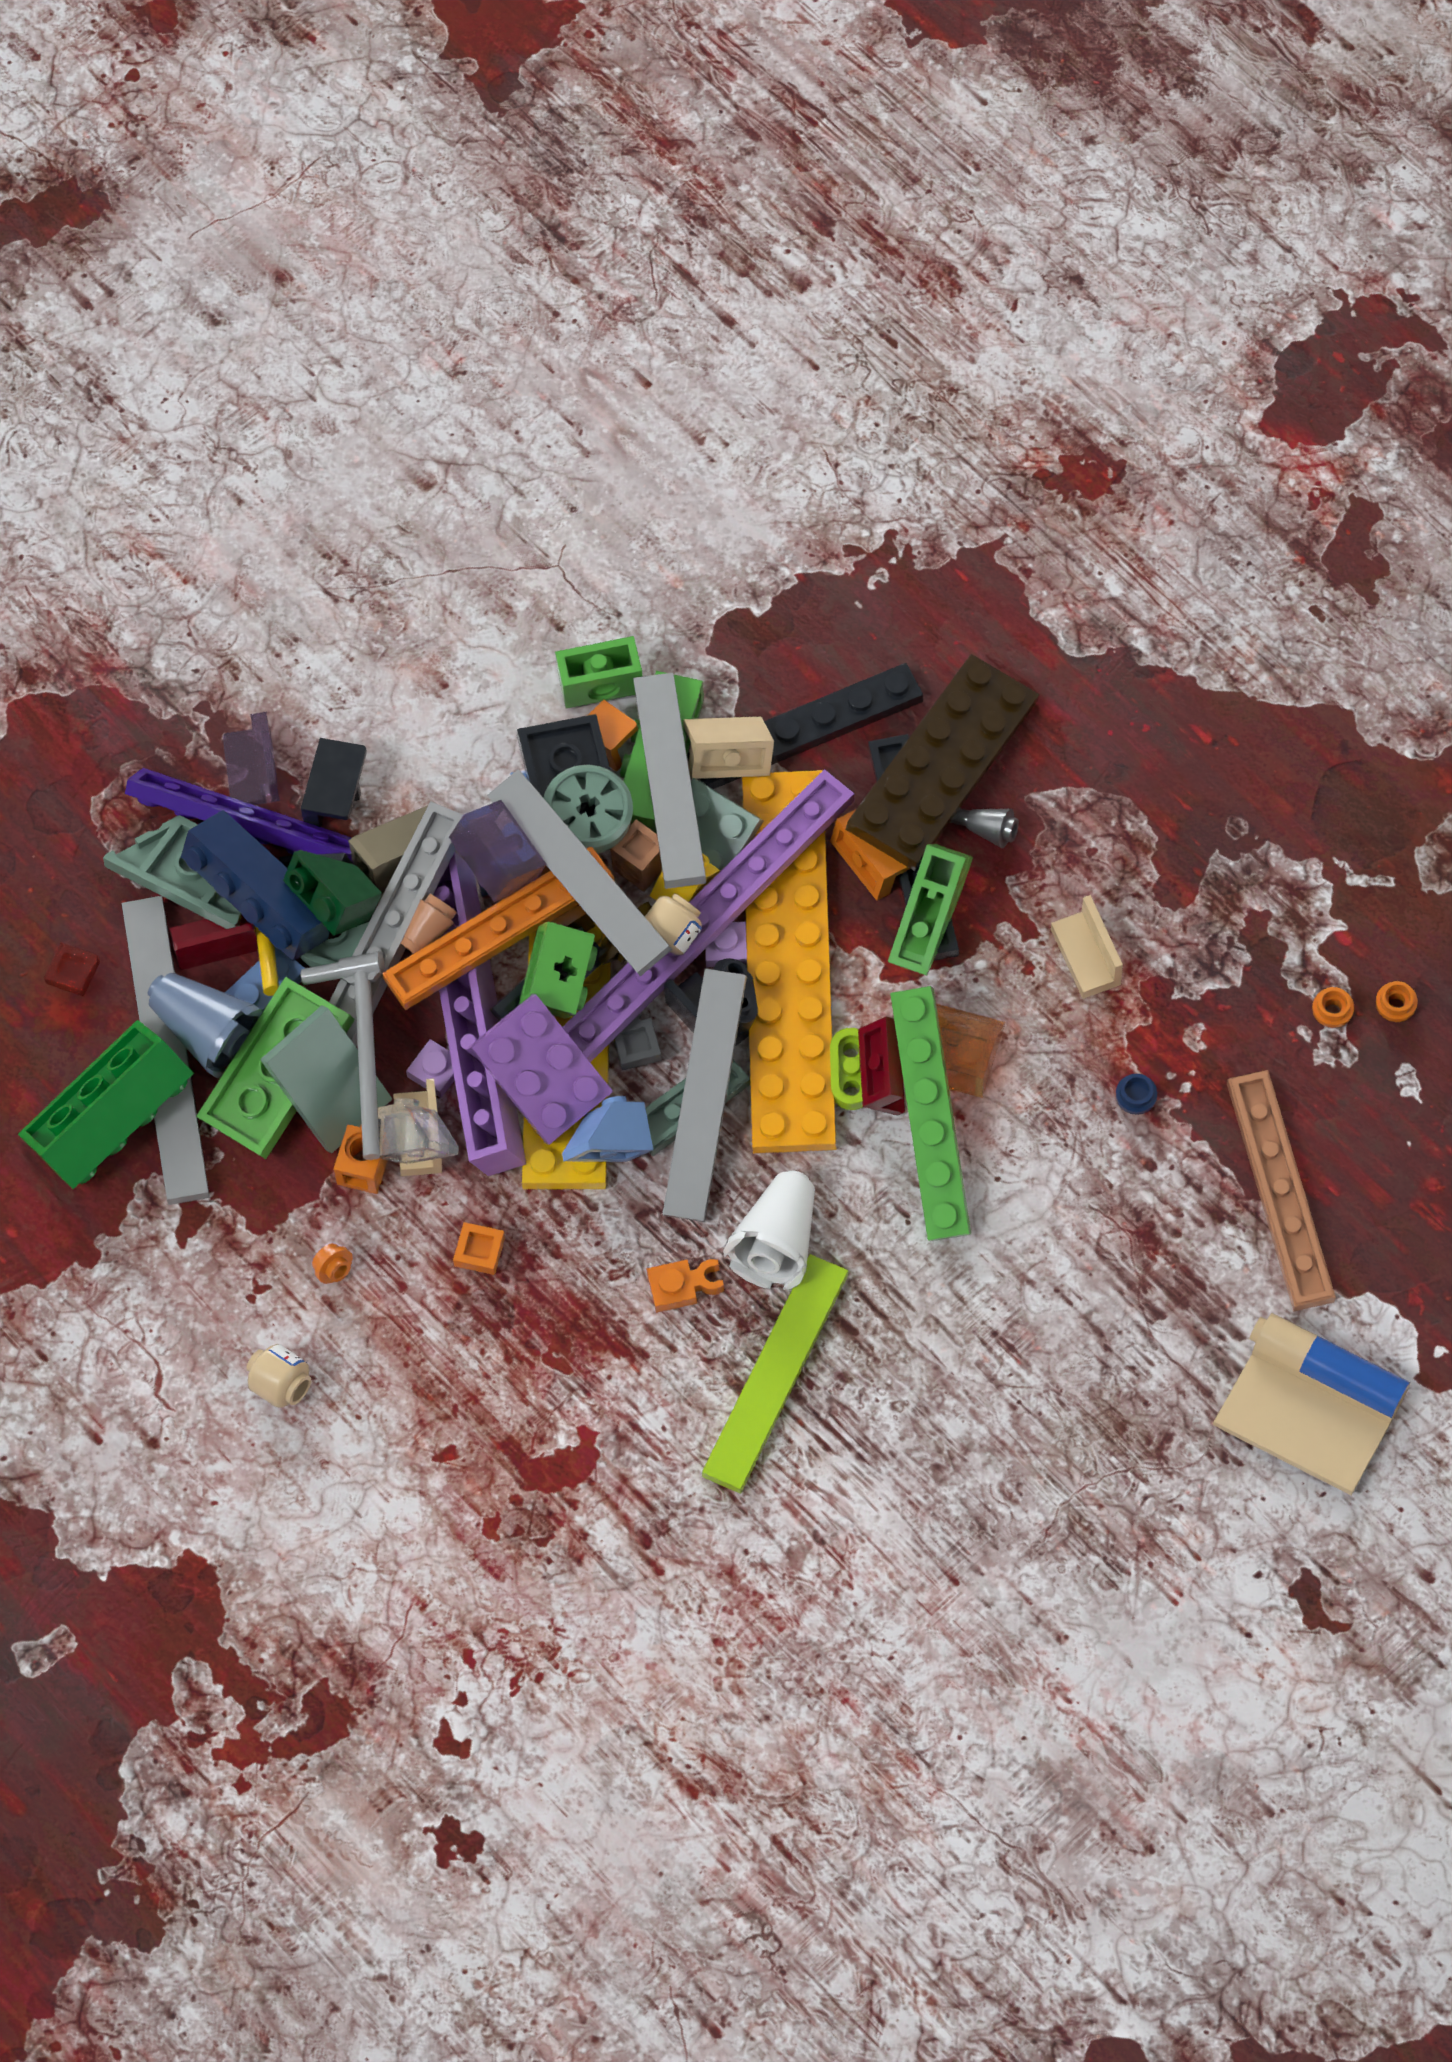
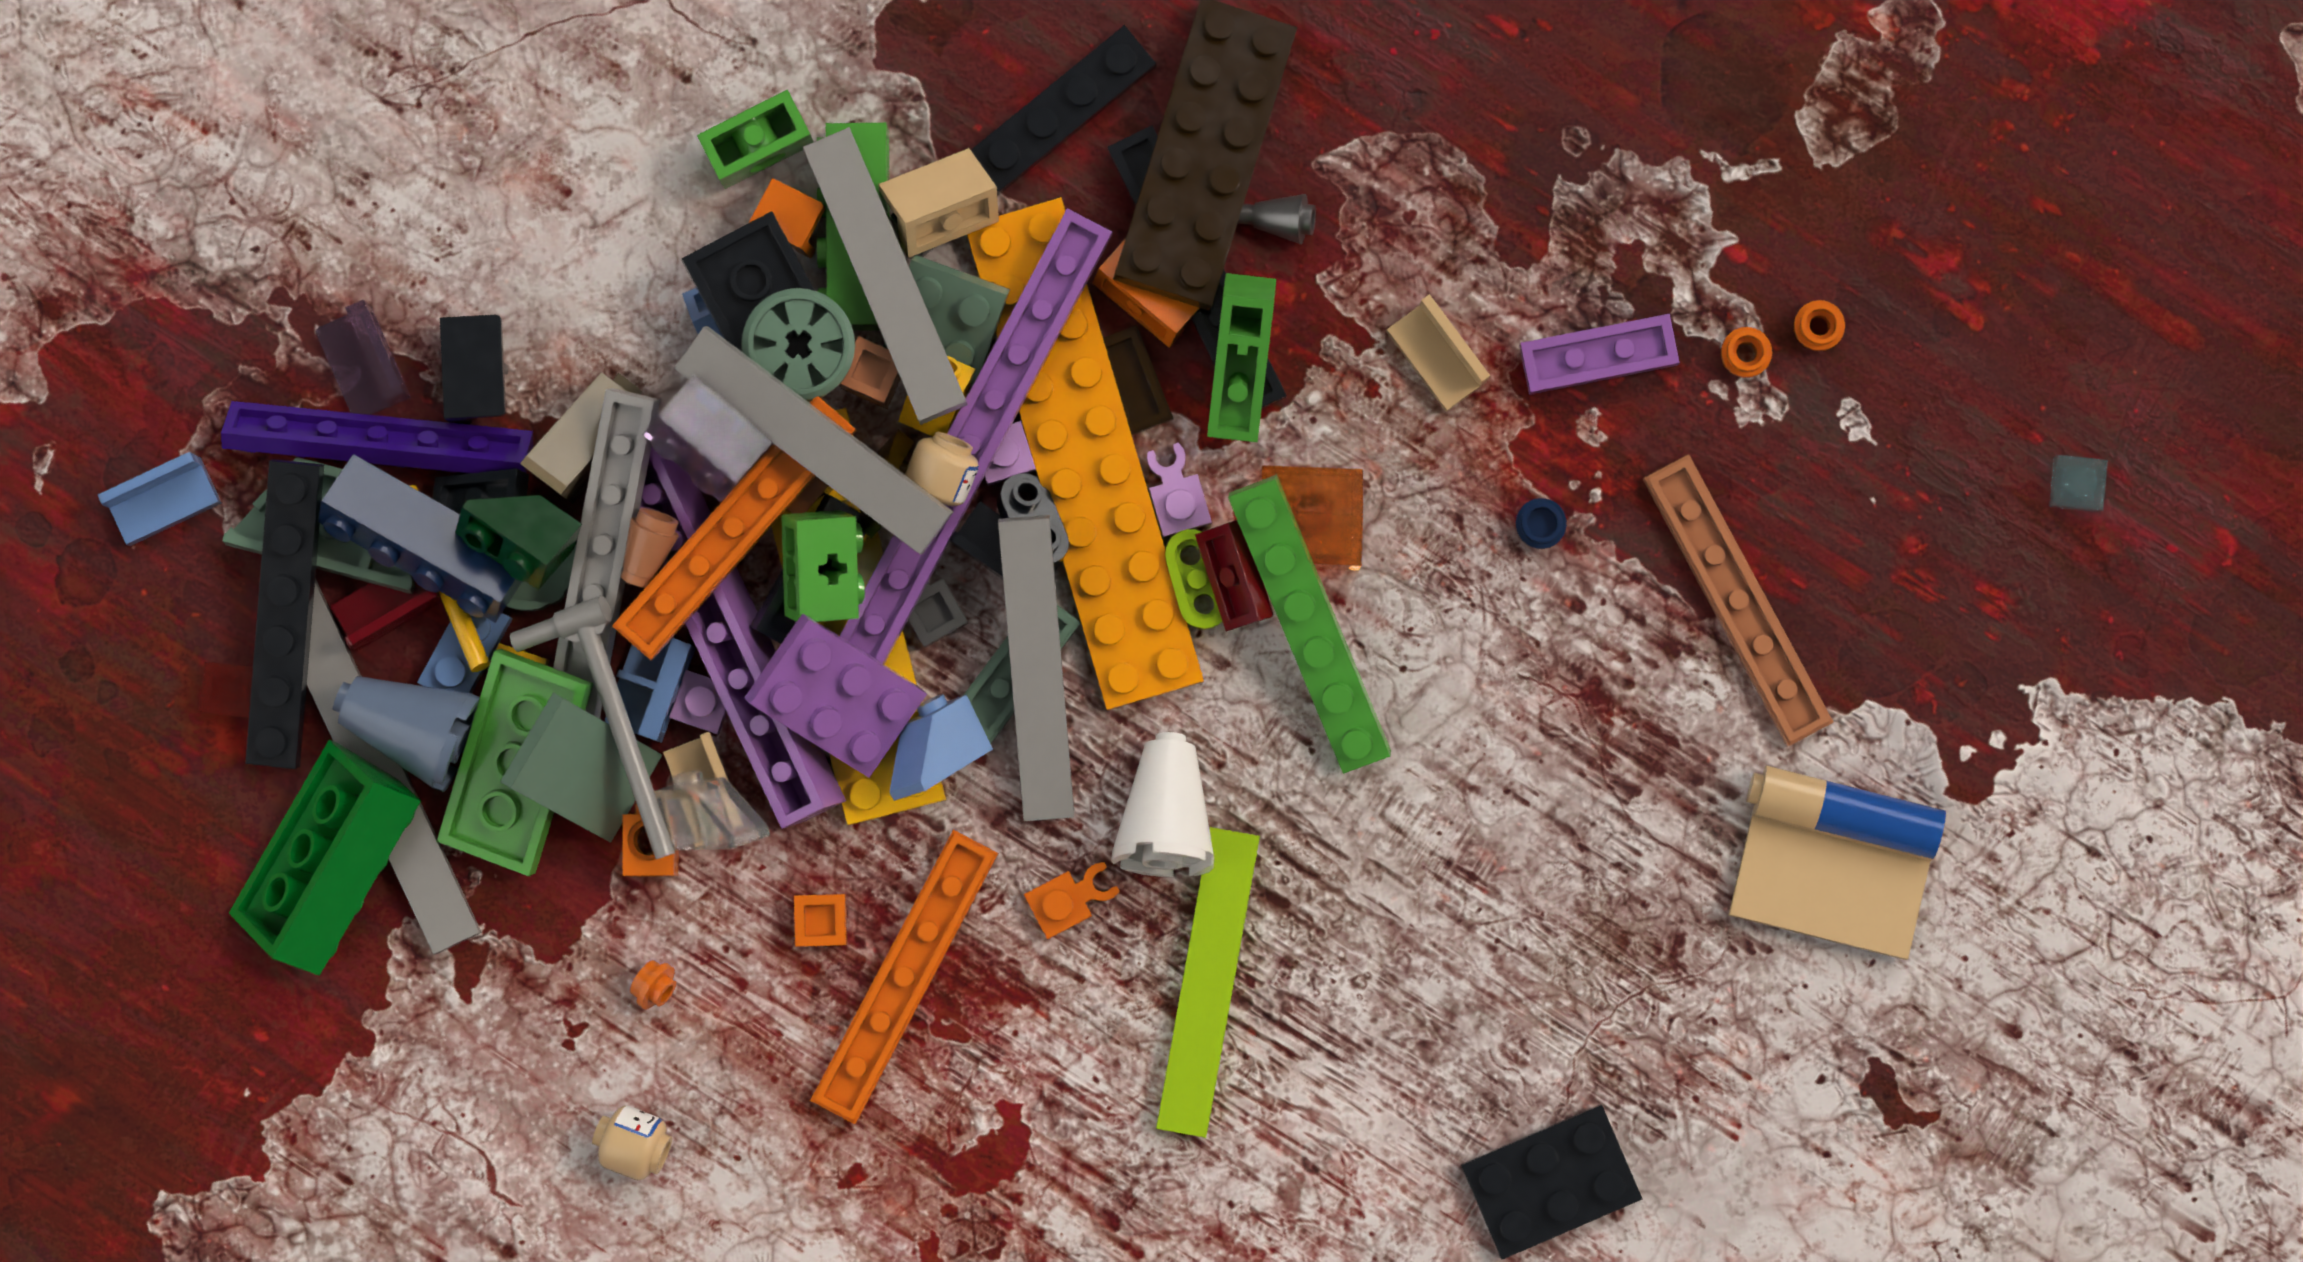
camera: 15 degrees left, 20 degrees up
none -> medium blue panel [97,452,222,546]
none -> black plate [245,459,324,769]
none -> medium blue panel [605,638,696,743]
none -> orange tile [810,829,999,1124]
none -> dark brown tile [1103,325,1174,436]
none -> lavender plate [1147,443,1212,538]
none -> black plate [1460,1104,1643,1260]
none -> medium lavender plate [1519,314,1680,395]

